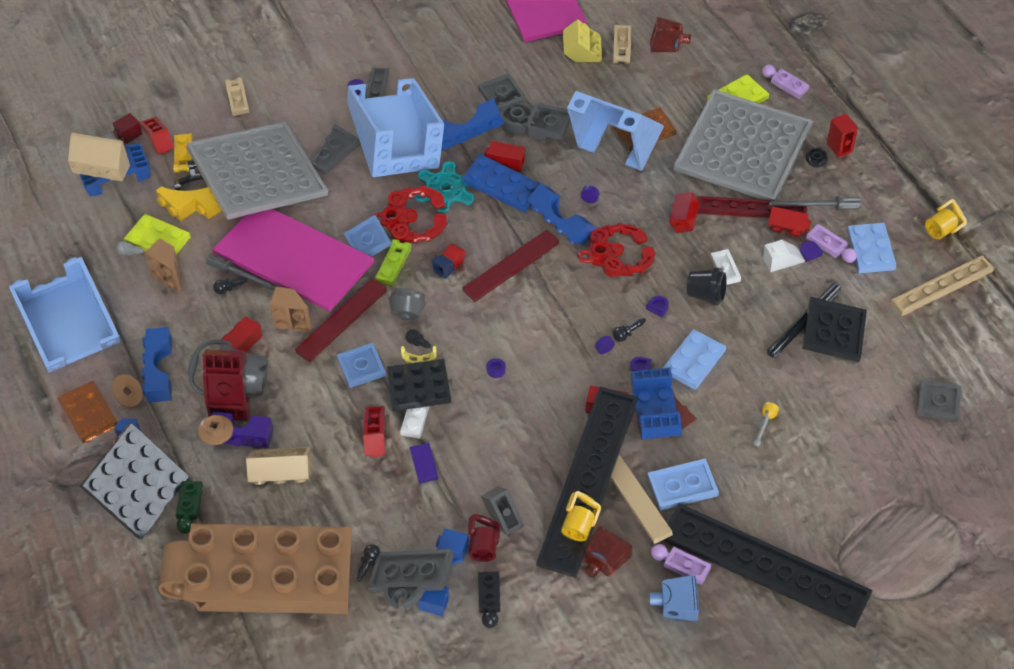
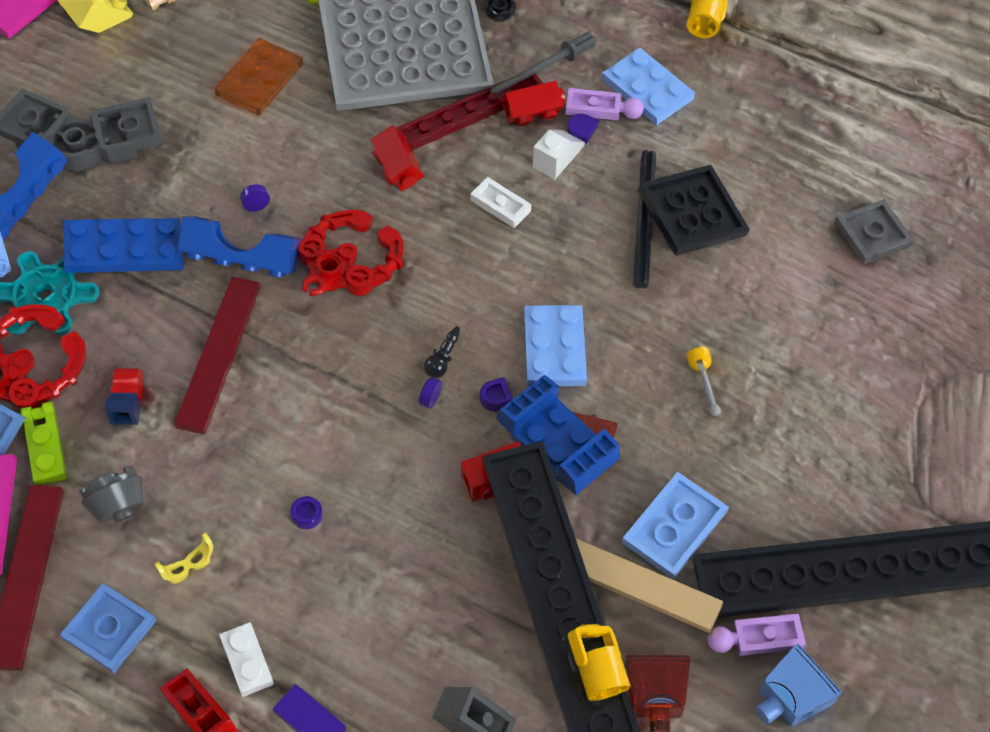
camera: 40 degrees left, 5 degrees up
black plate [387,359,451,411] -> none
black bar [405,329,431,348] -> none
red brick [484,140,526,172] -> none
light blue windscreen [567,91,664,171] -> none
dark purple tile [646,296,669,317] -> none
black piece [687,267,727,306] -> none
tan tile [890,255,994,317] -> none

